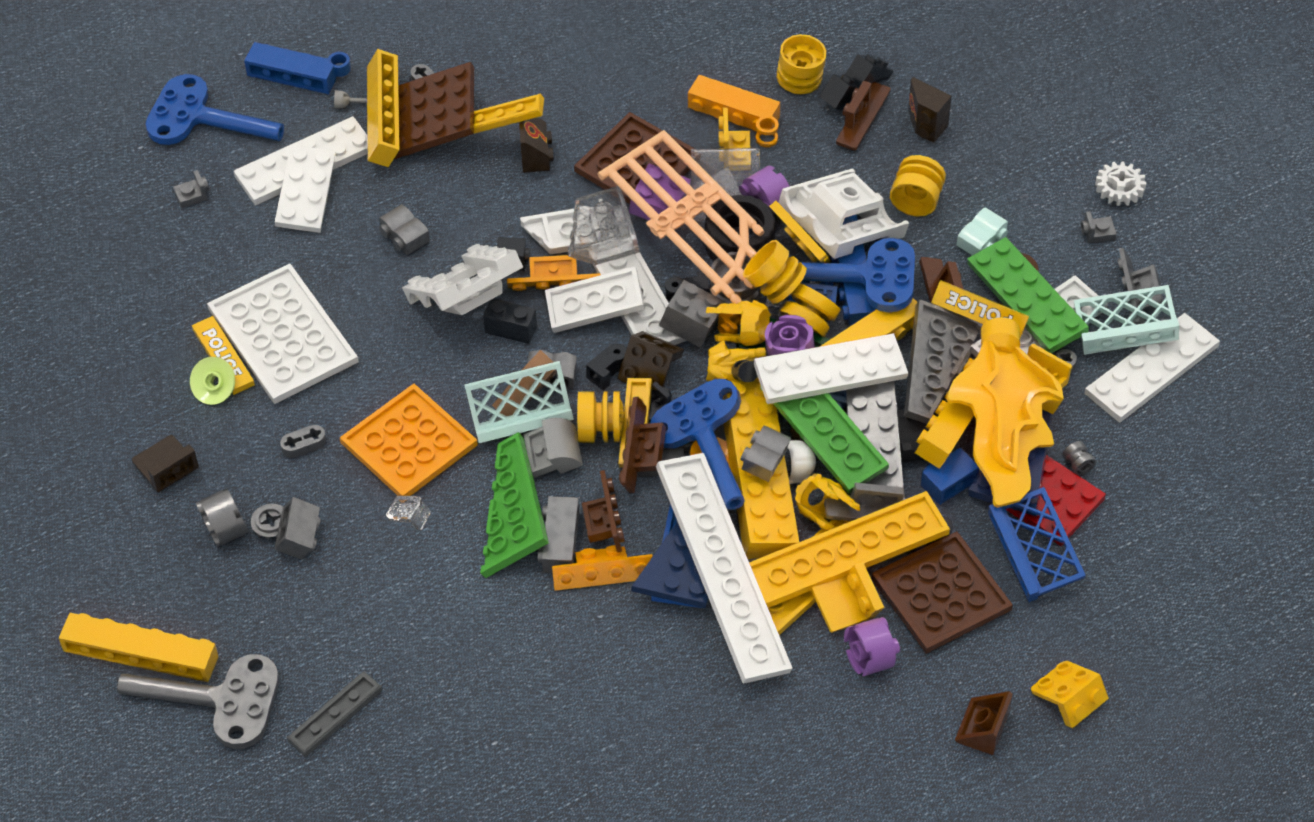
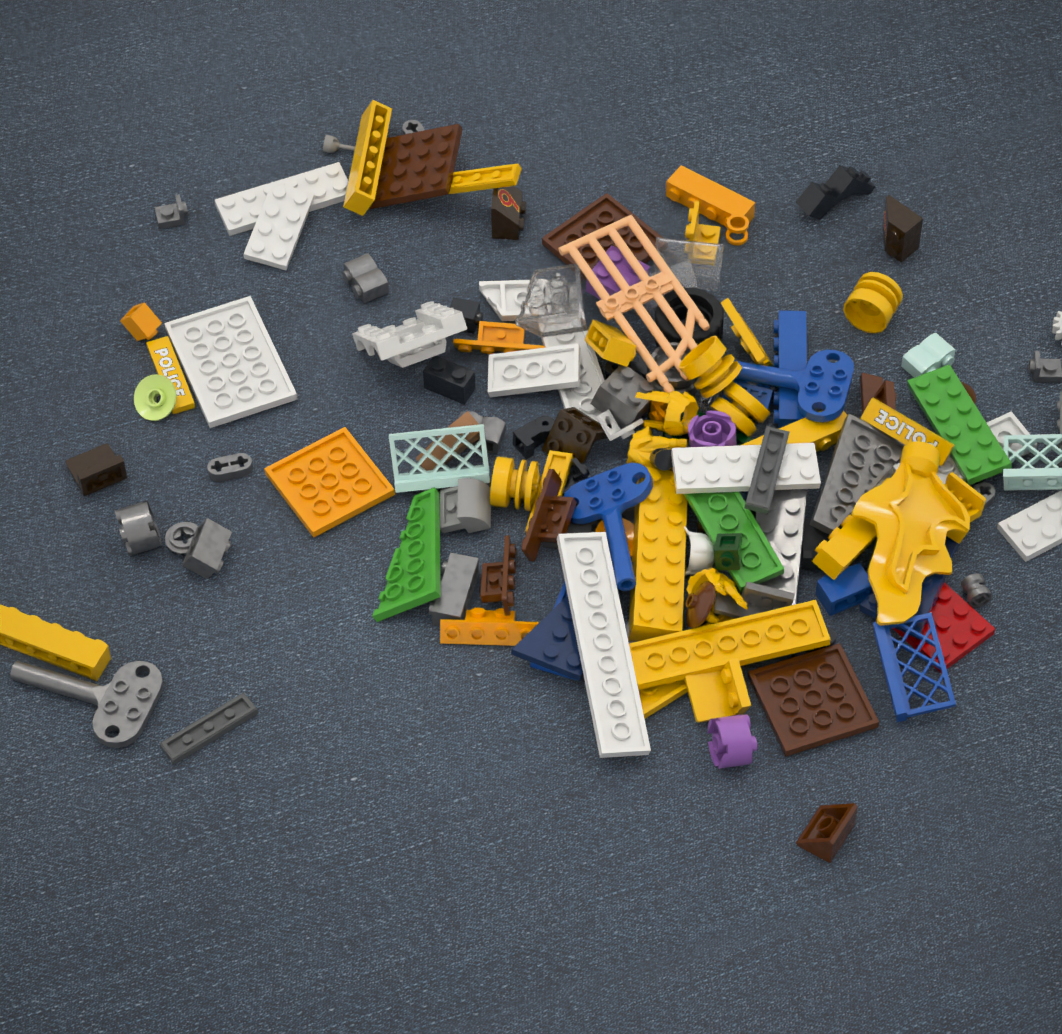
camera: 10 degrees right, 0 degrees up
blue piece [146,74,284,145] -> none
blue hinge [244,42,351,94] -> none
clear bracket [386,496,431,530] -> none
medium lavender brick [739,166,790,215] -> none
flat silver brick [740,425,791,482] -> none
yellow wheel [776,34,826,94] -> none
white piece [778,168,909,259] -> none
reddish brown bracket [836,81,891,151] -> none
yellow bracket [1031,661,1109,728] -> none
none -> light orange brick [120,302,162,341]
none -> yellow brick [584,319,636,367]
none -> white bracket [597,409,644,441]
none -> reddish brown dish [686,581,715,629]
none -> dark green bracket [714,533,742,570]
none -> dark grey tile [744,426,790,514]

